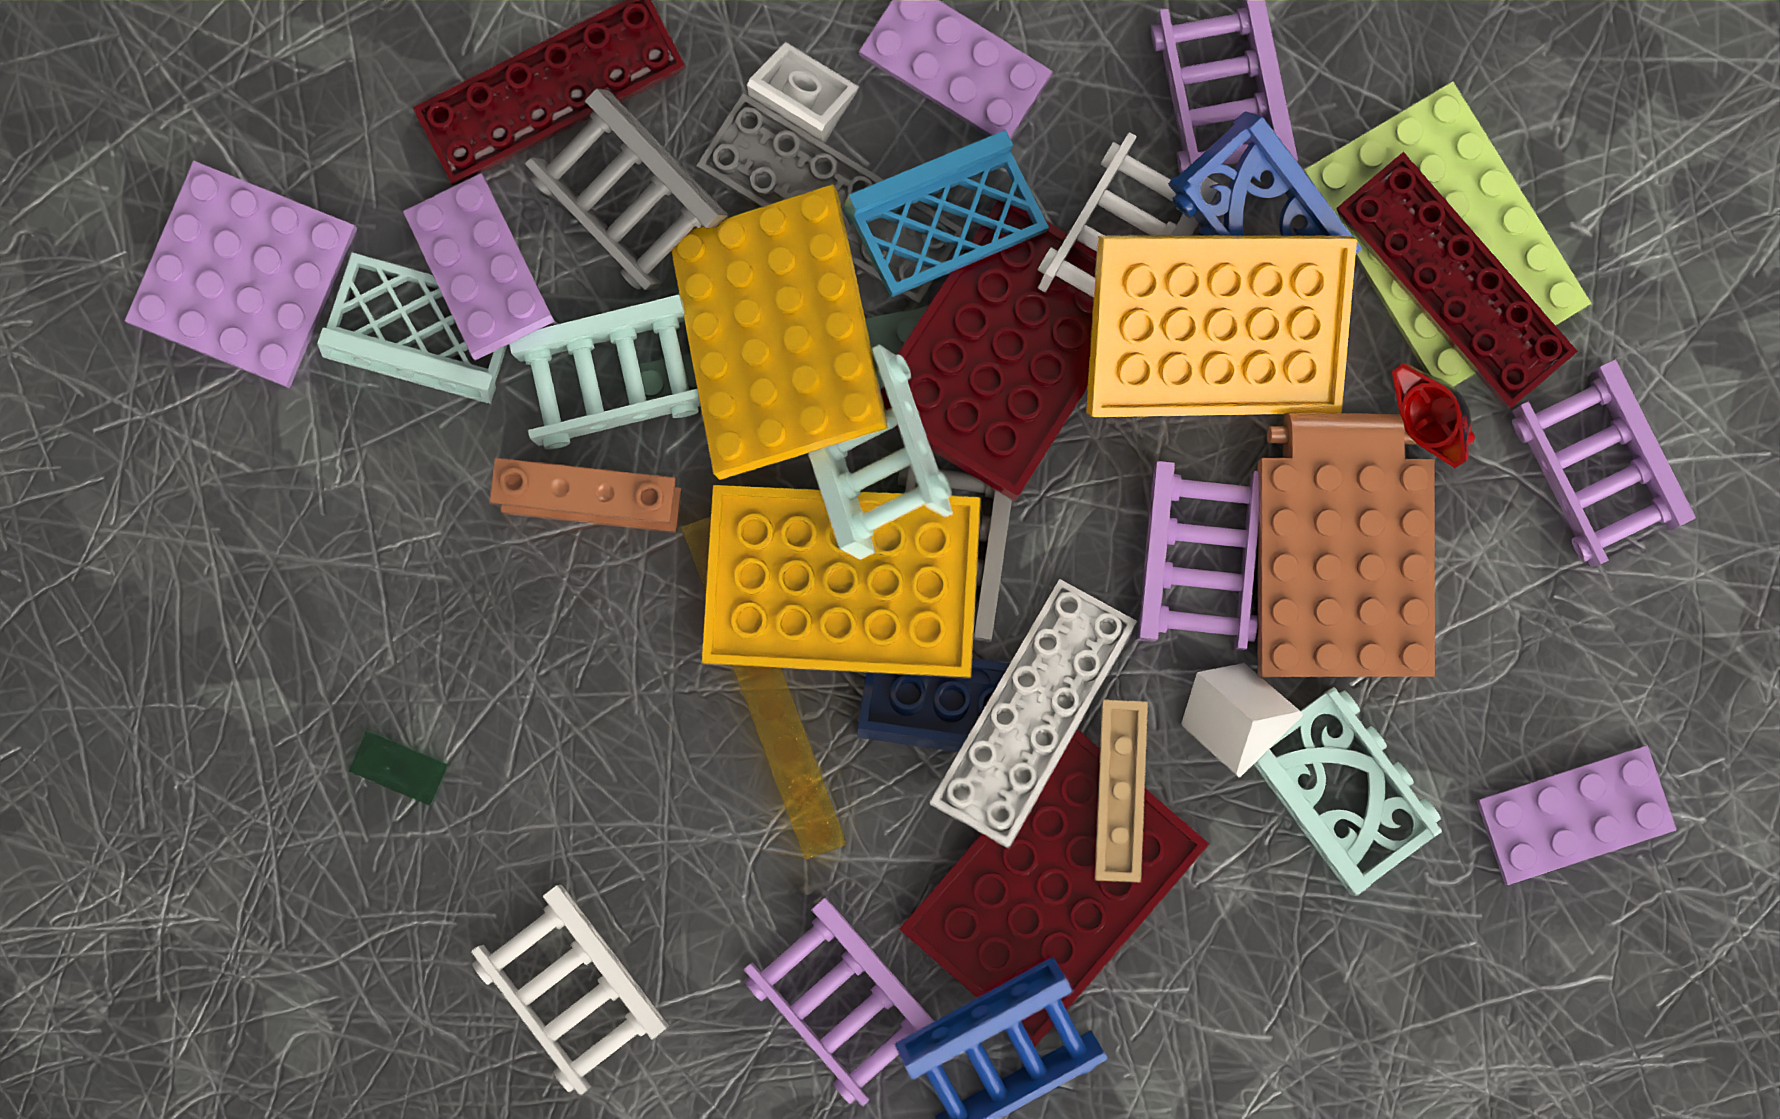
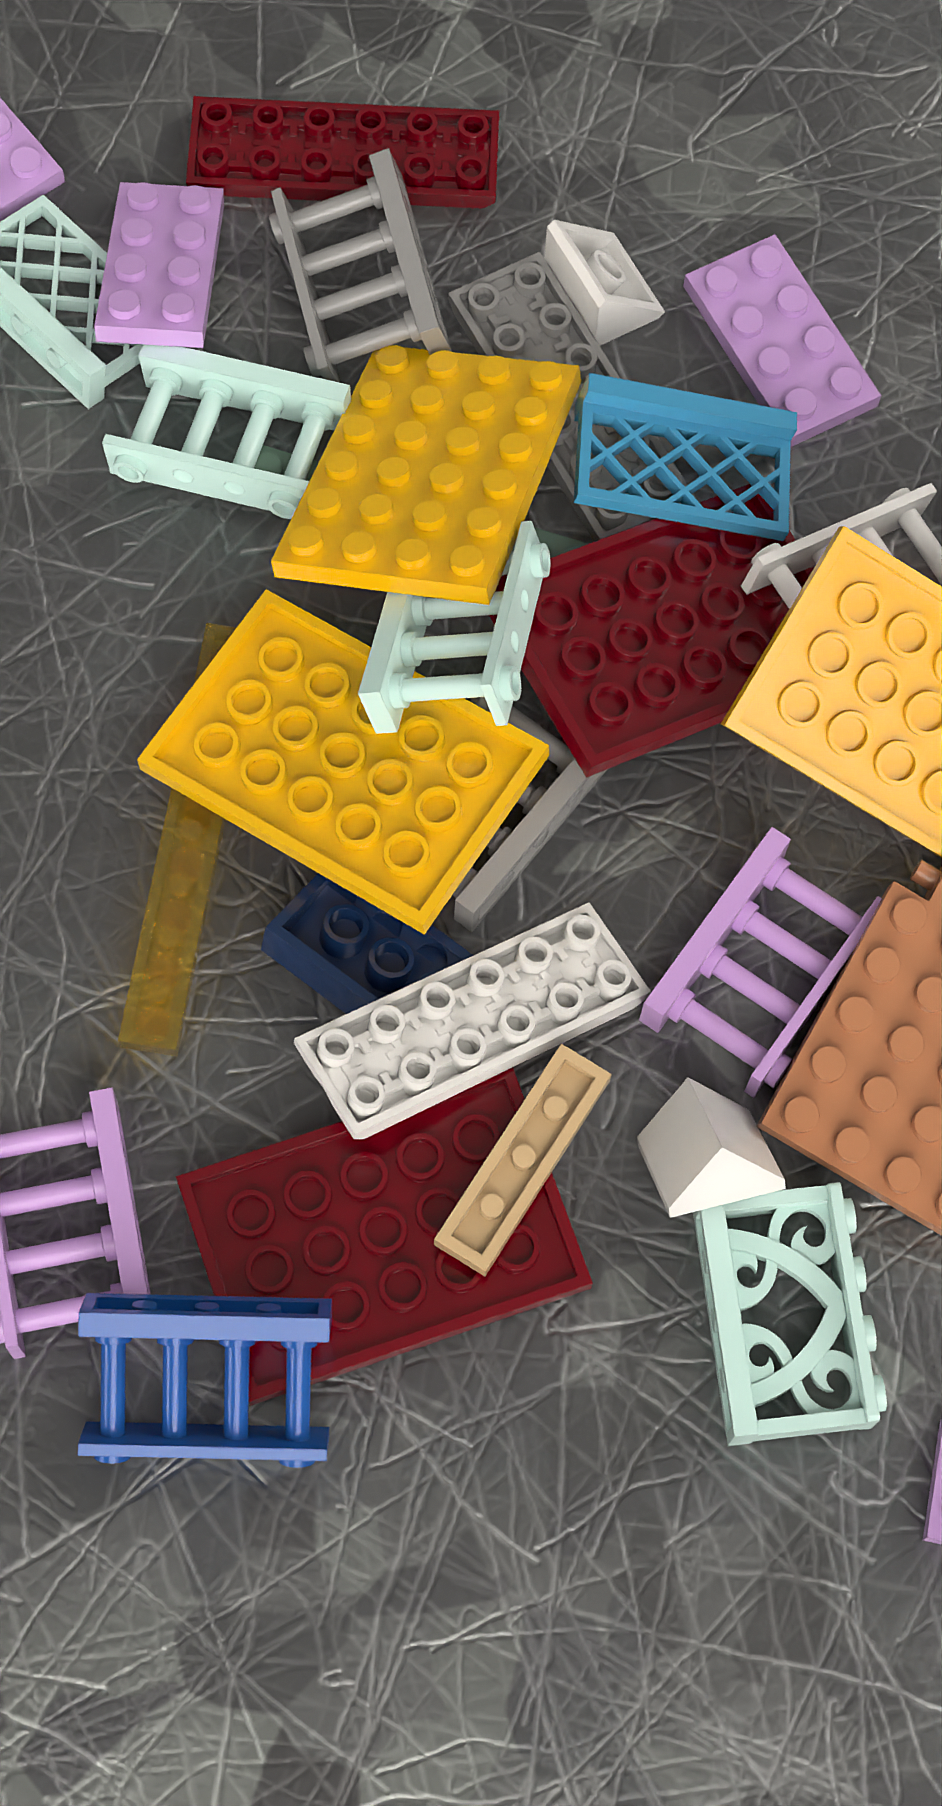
camera: 25 degrees right, 15 degrees down
nougat fence [490,458,682,533] -> none

